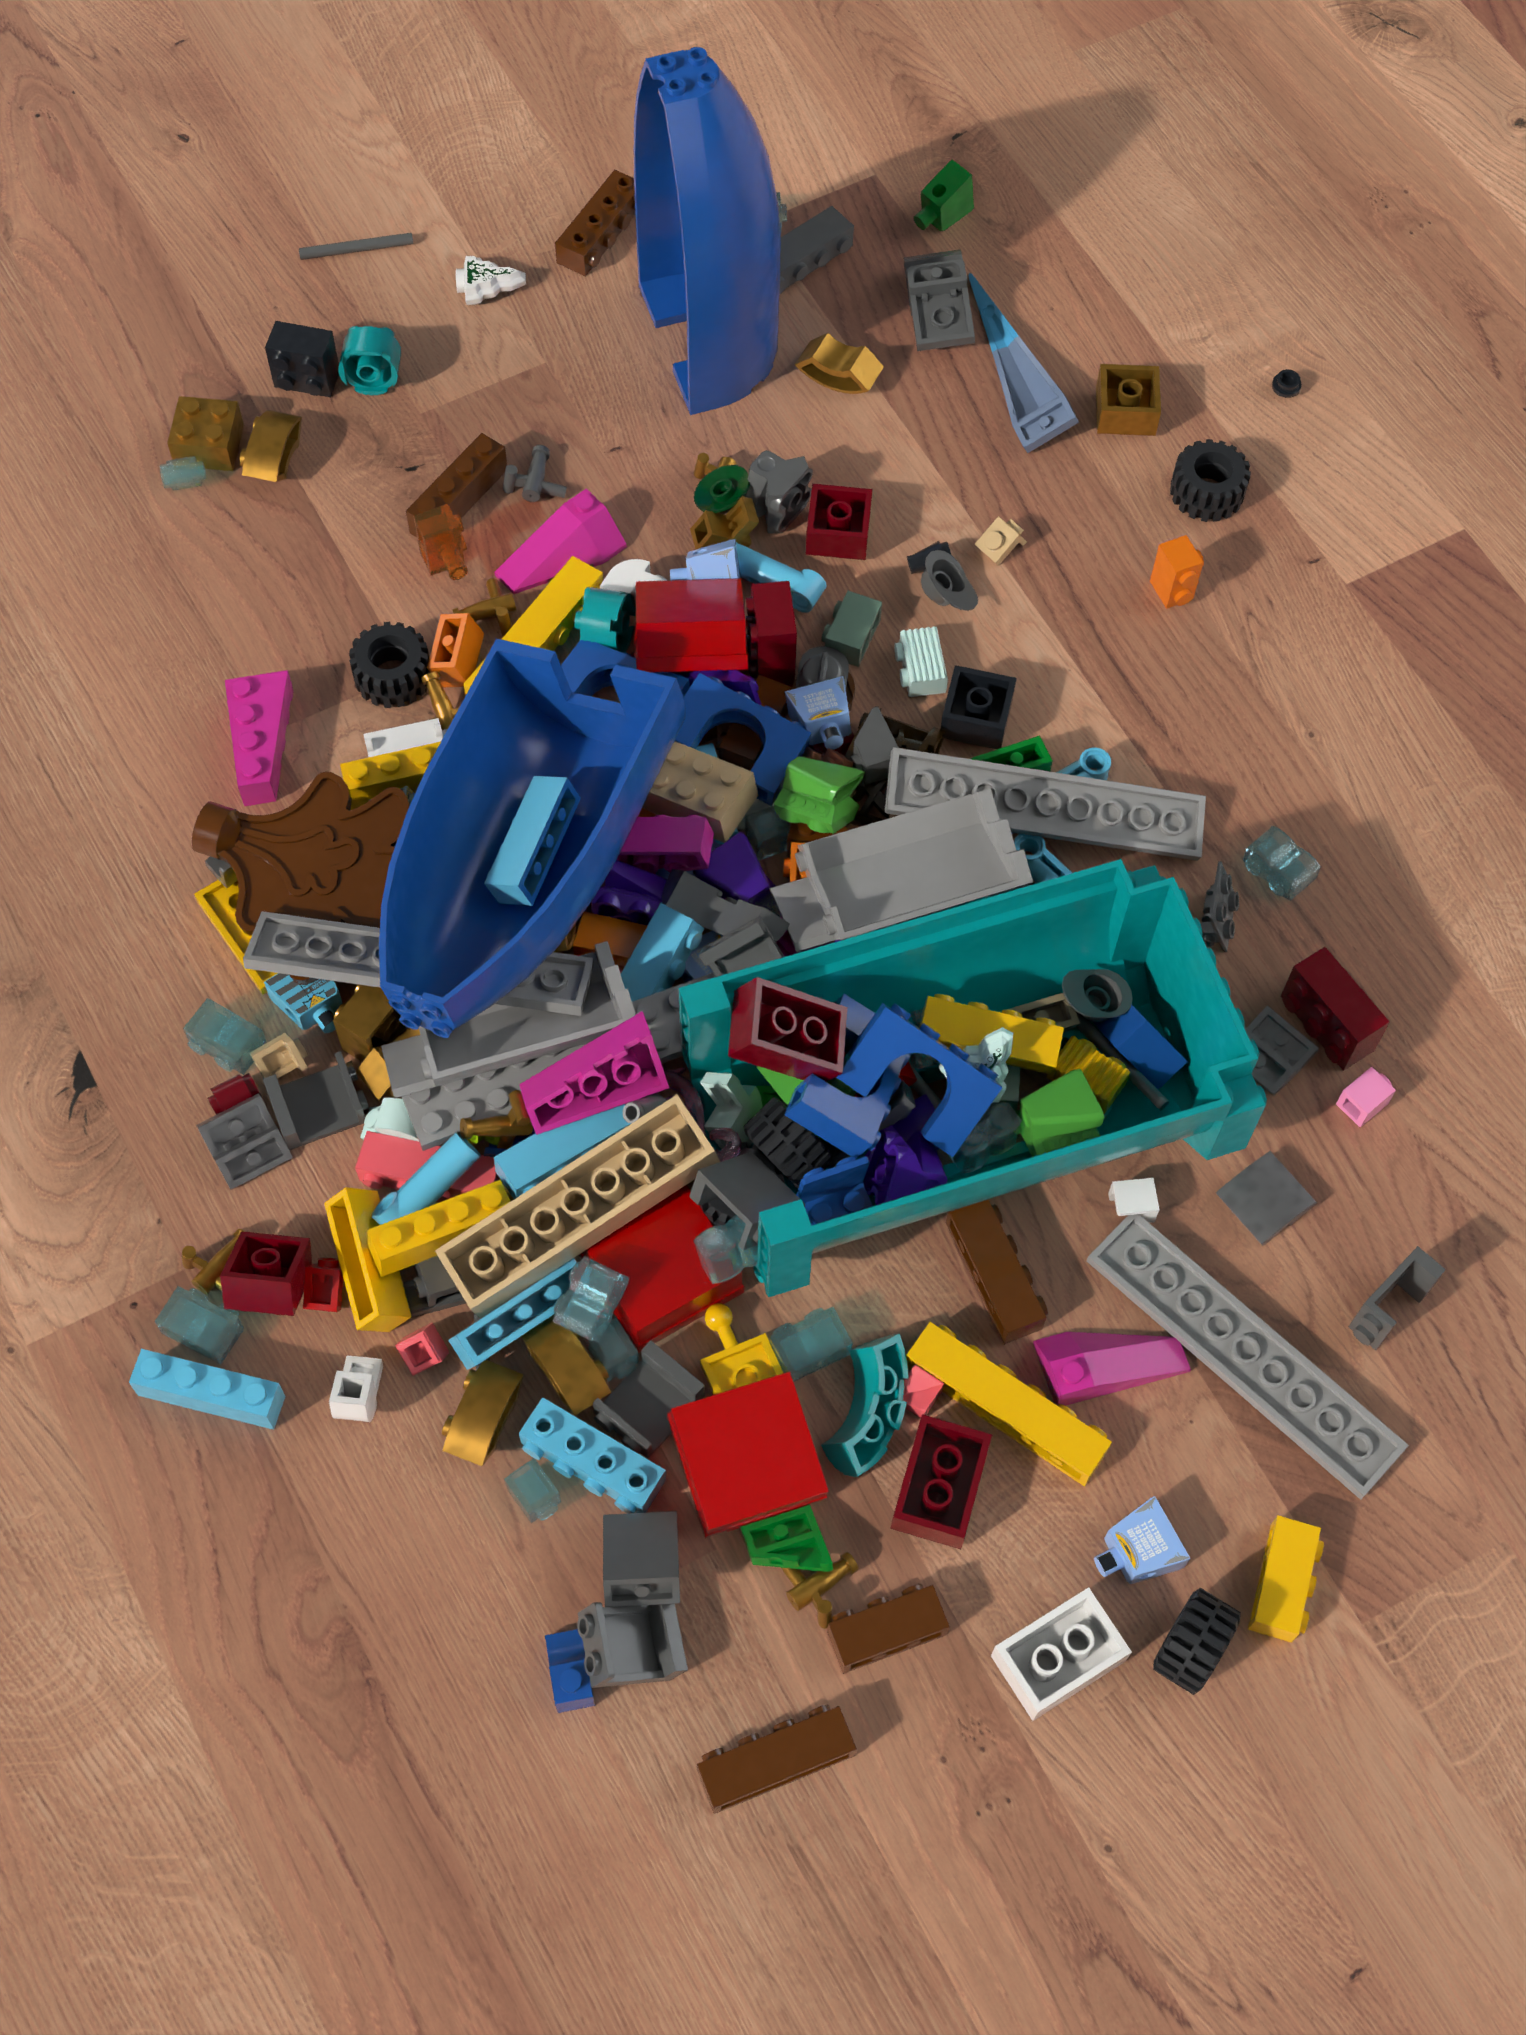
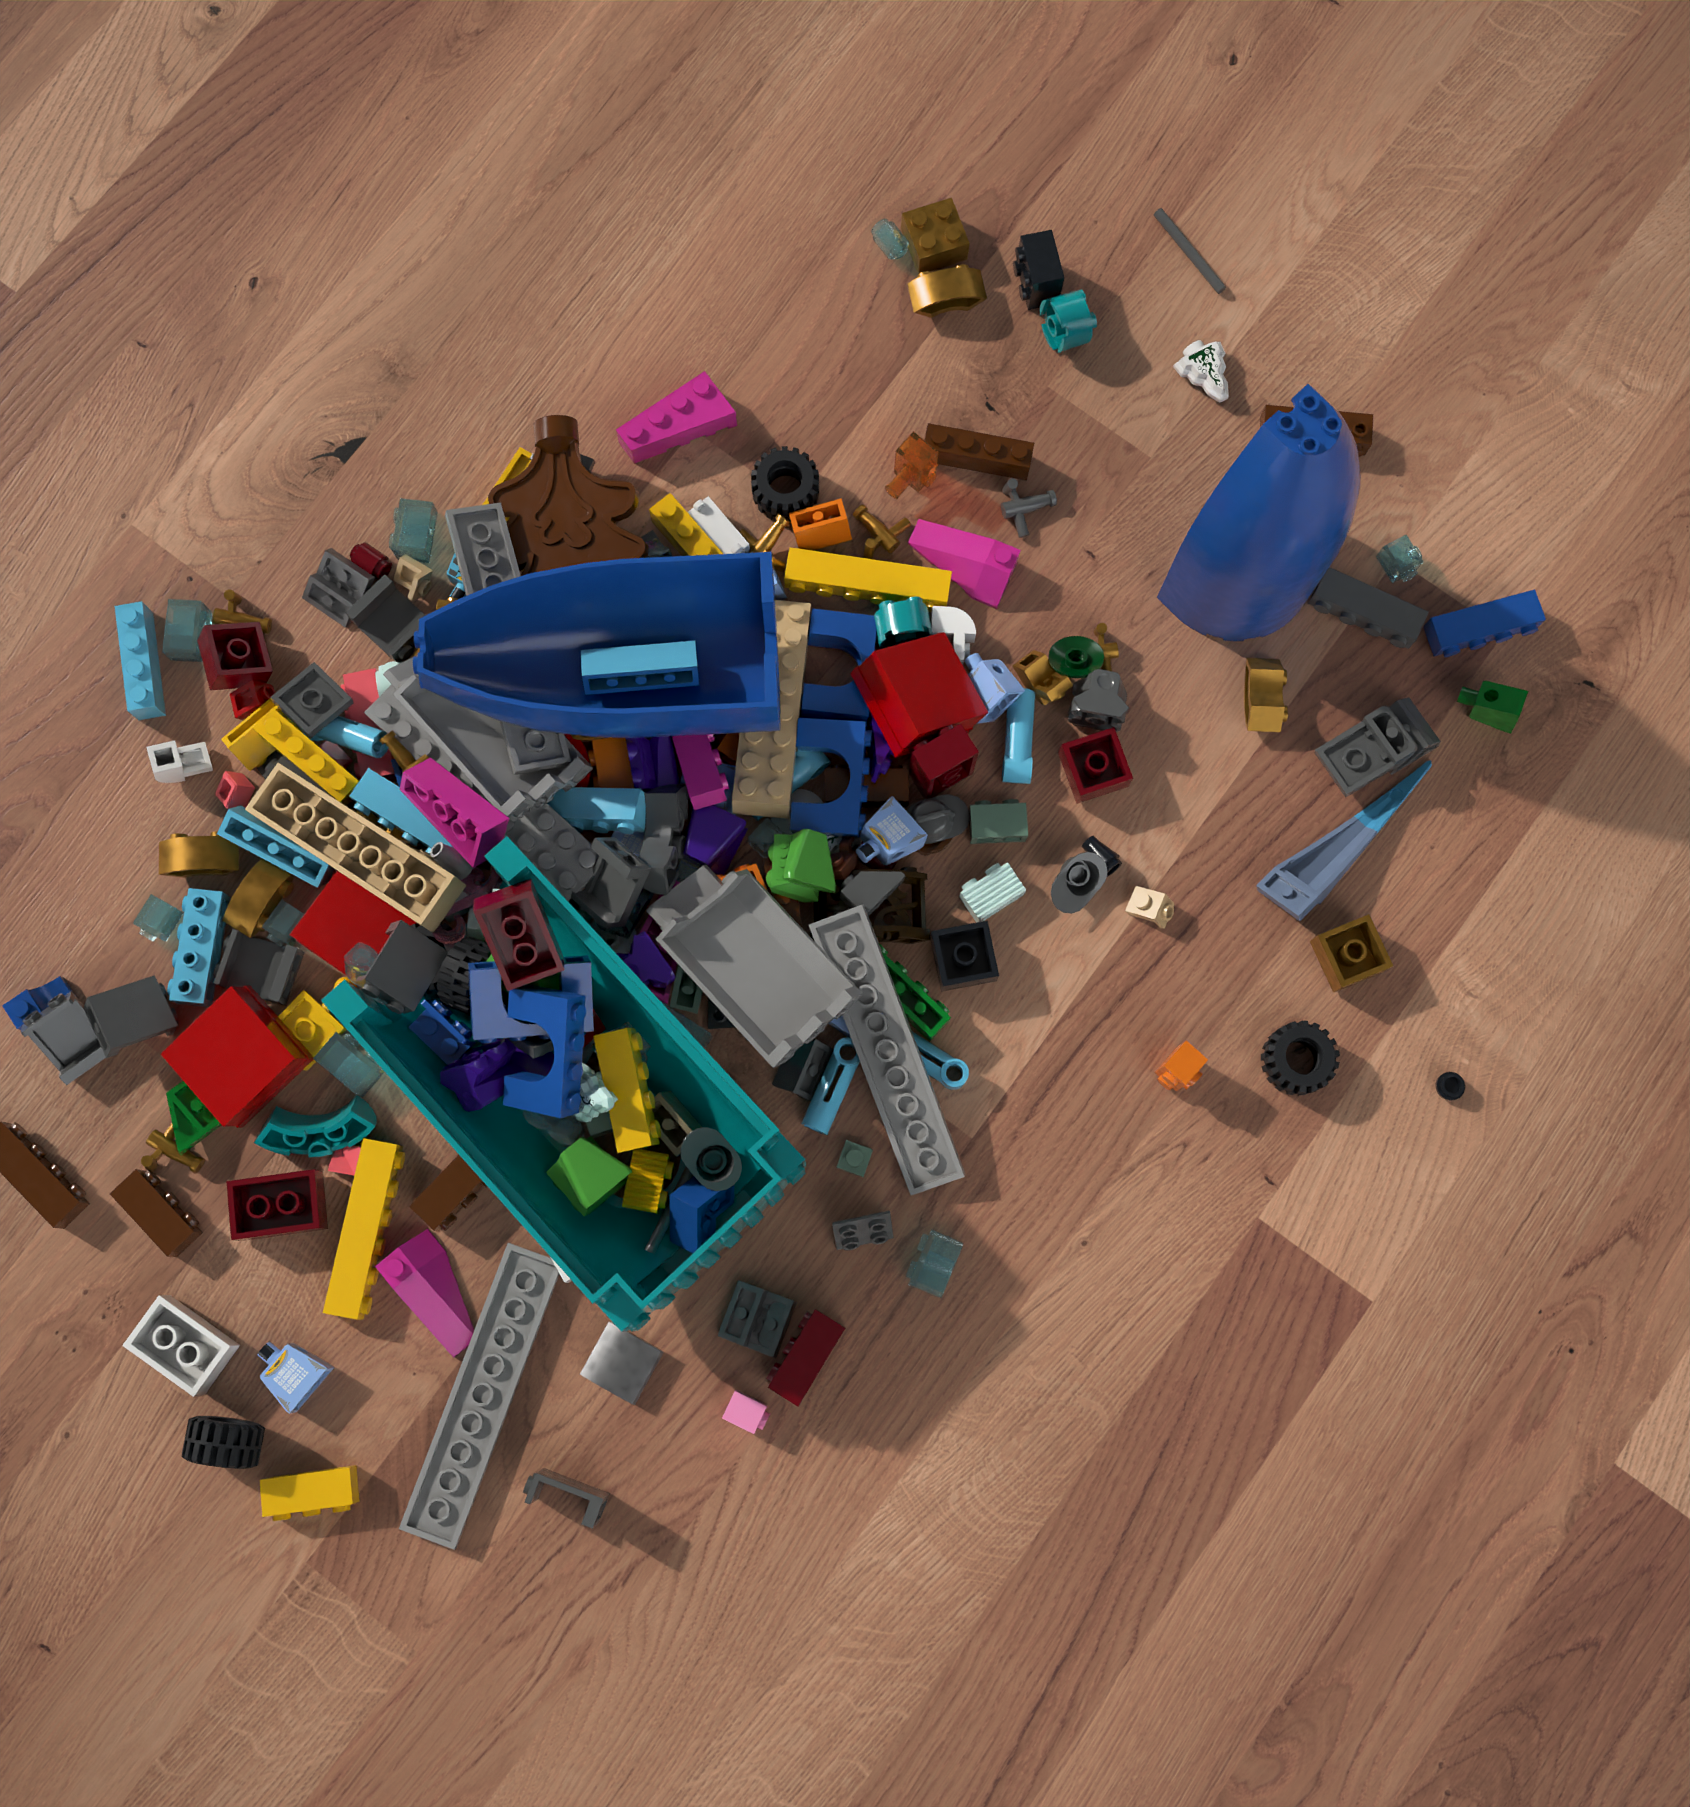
camera: 65 degrees right, 15 degrees up
clear light blue brick [553,1256,629,1343] -> none
none -> dark grey plate [271,662,354,739]
none -> blue brick [1423,589,1546,657]

